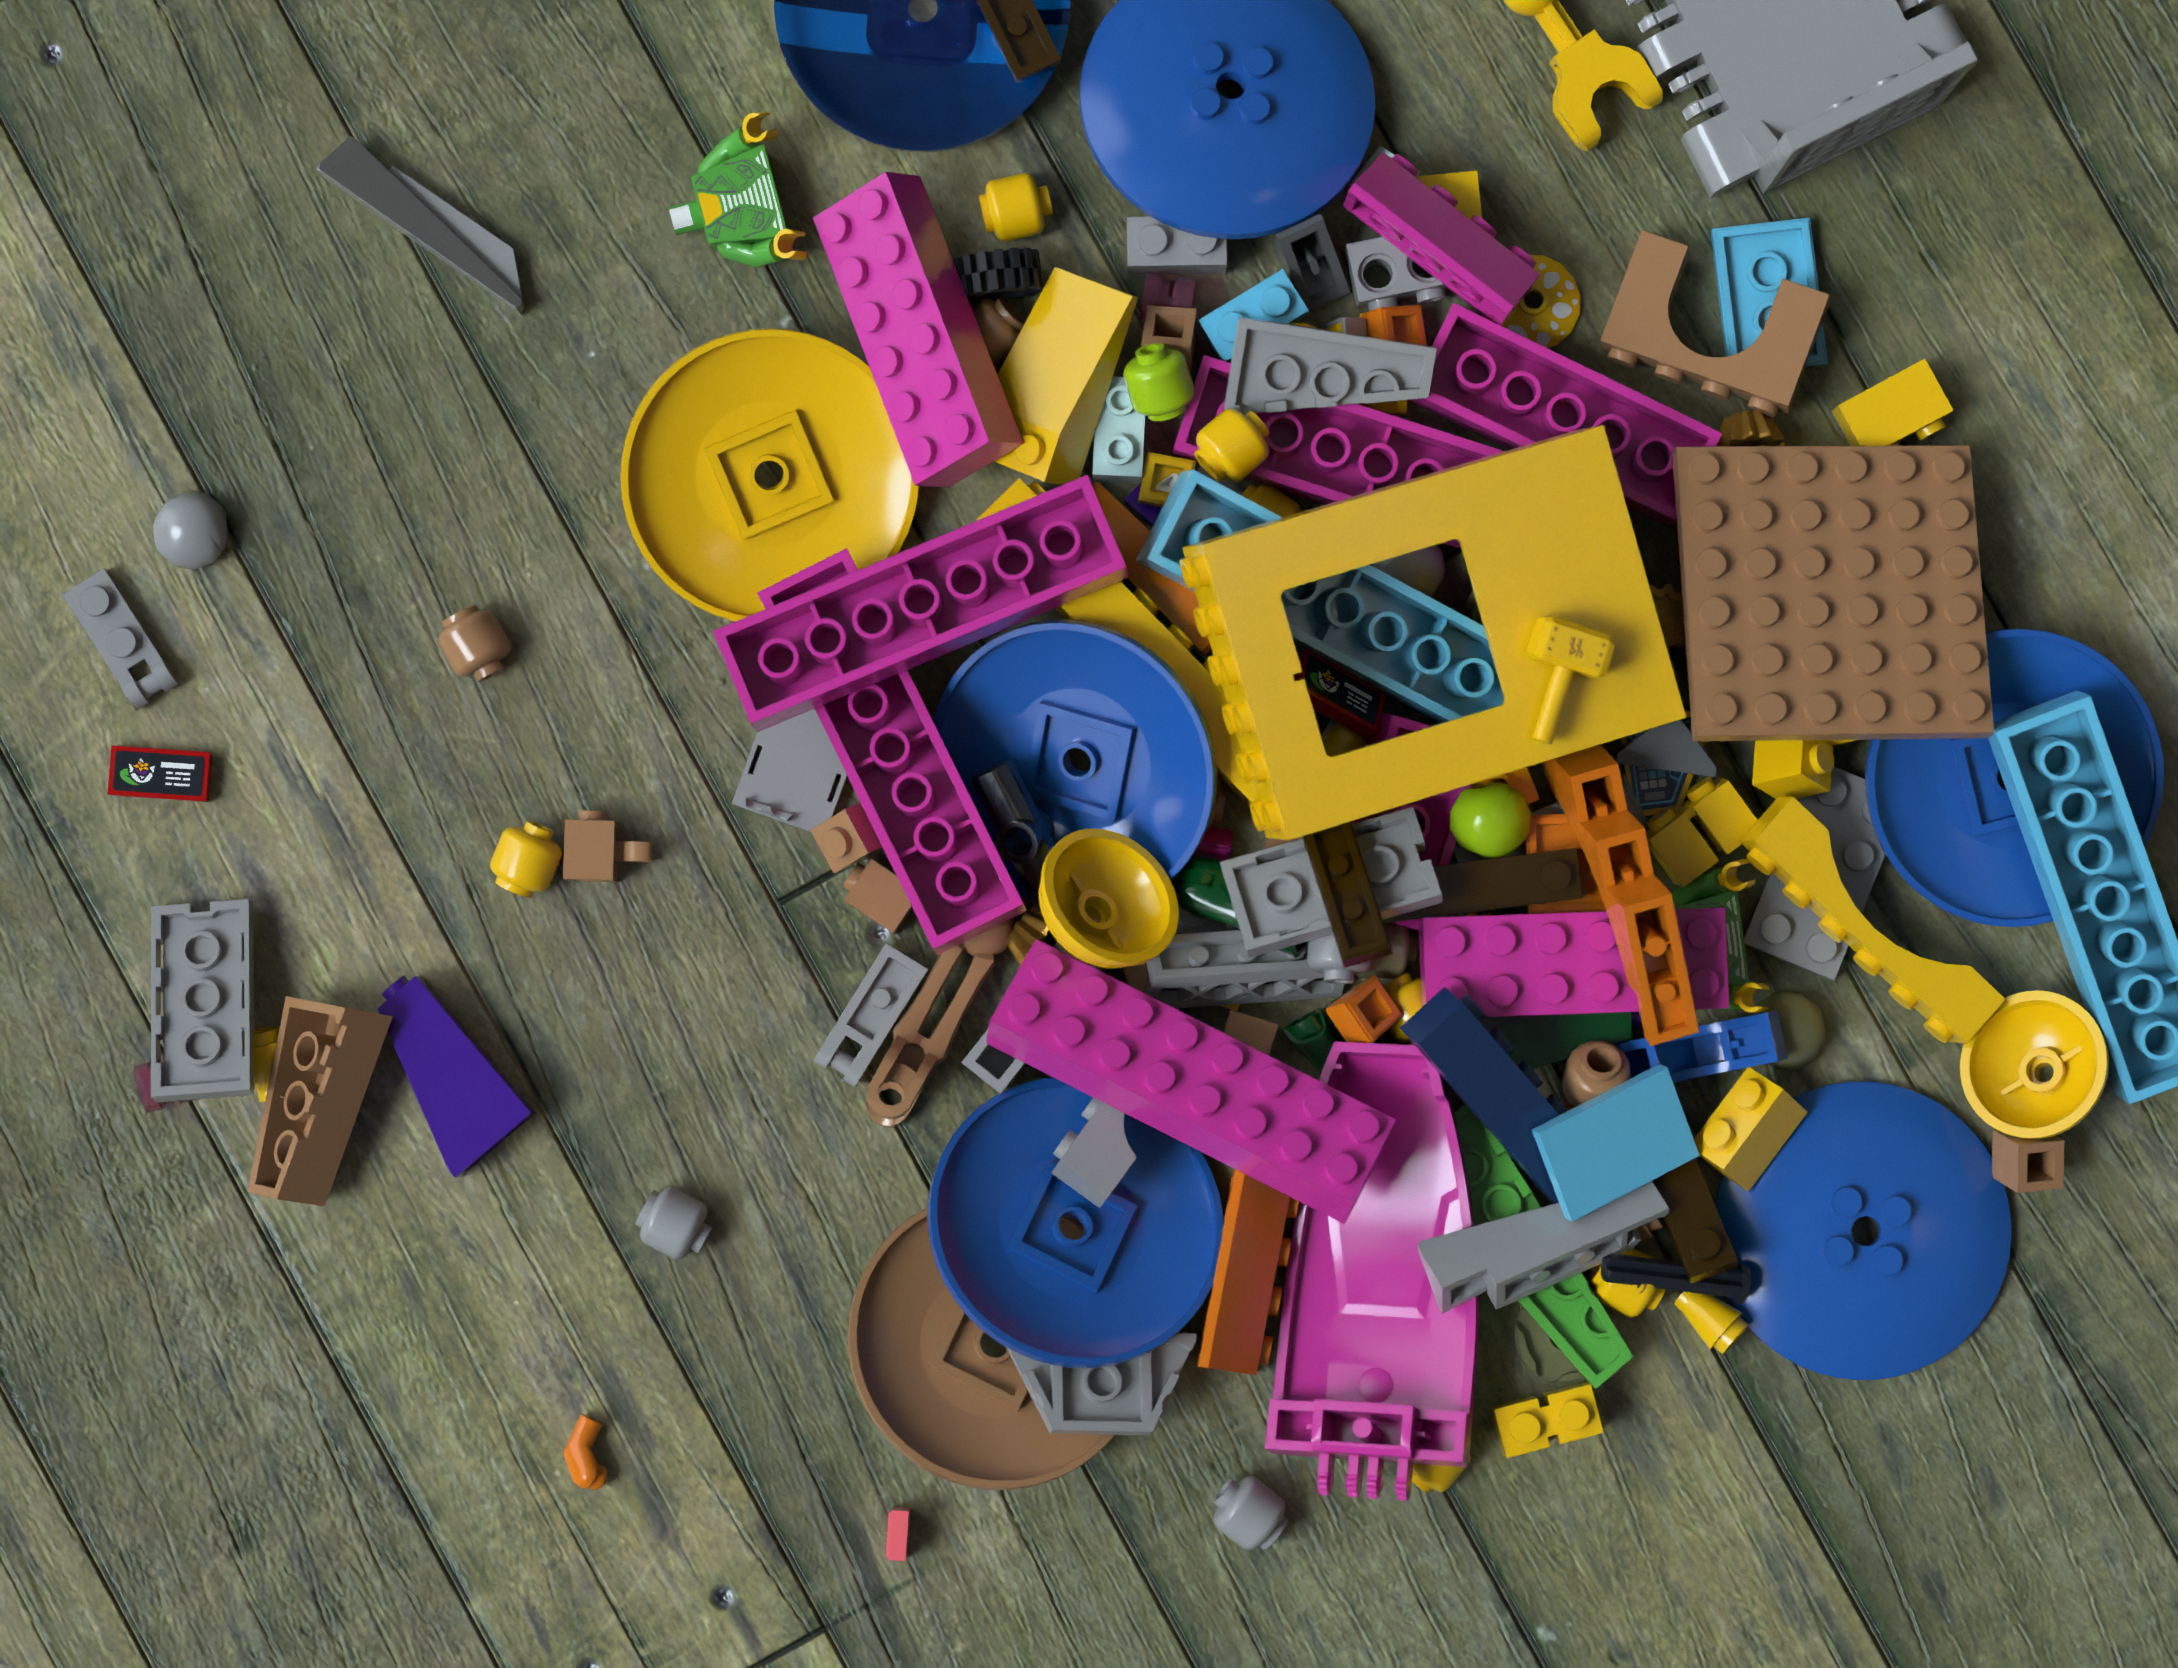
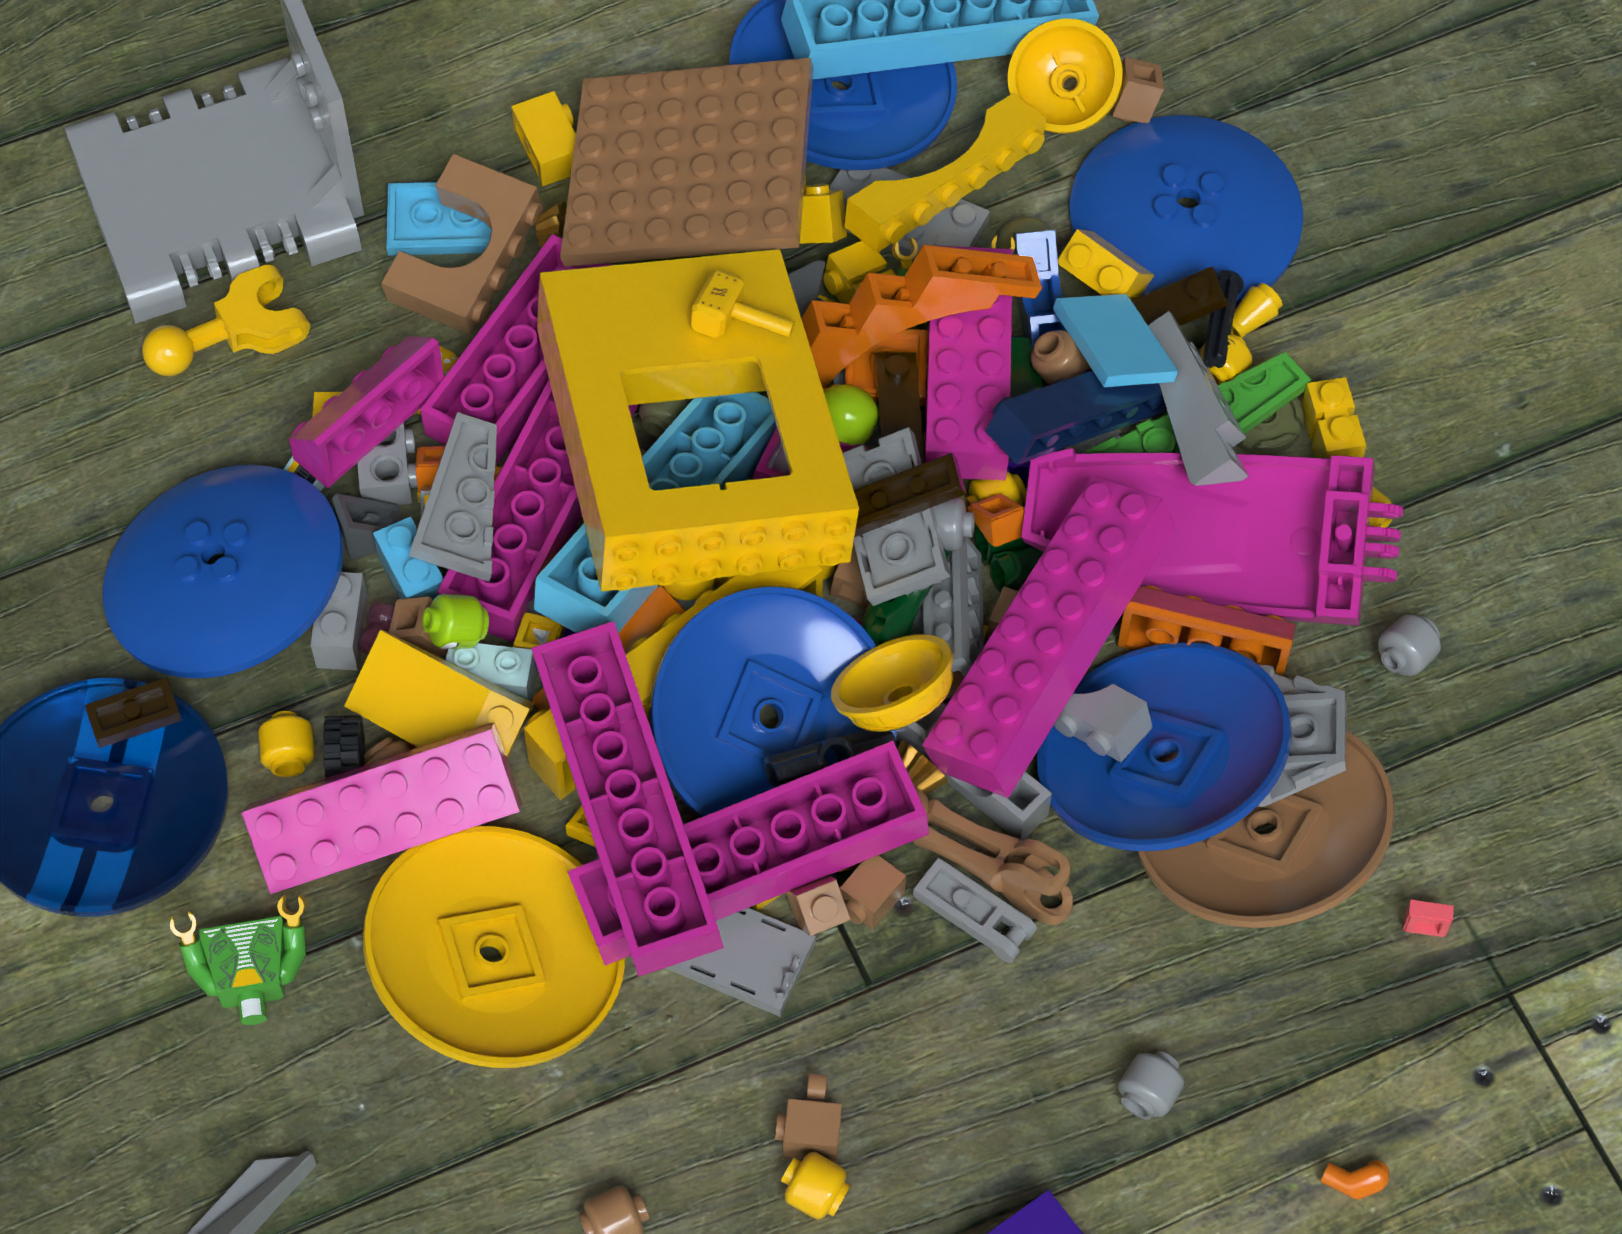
camera: 90 degrees left, 25 degrees down
yellow head [1194,408,1269,483] -> none

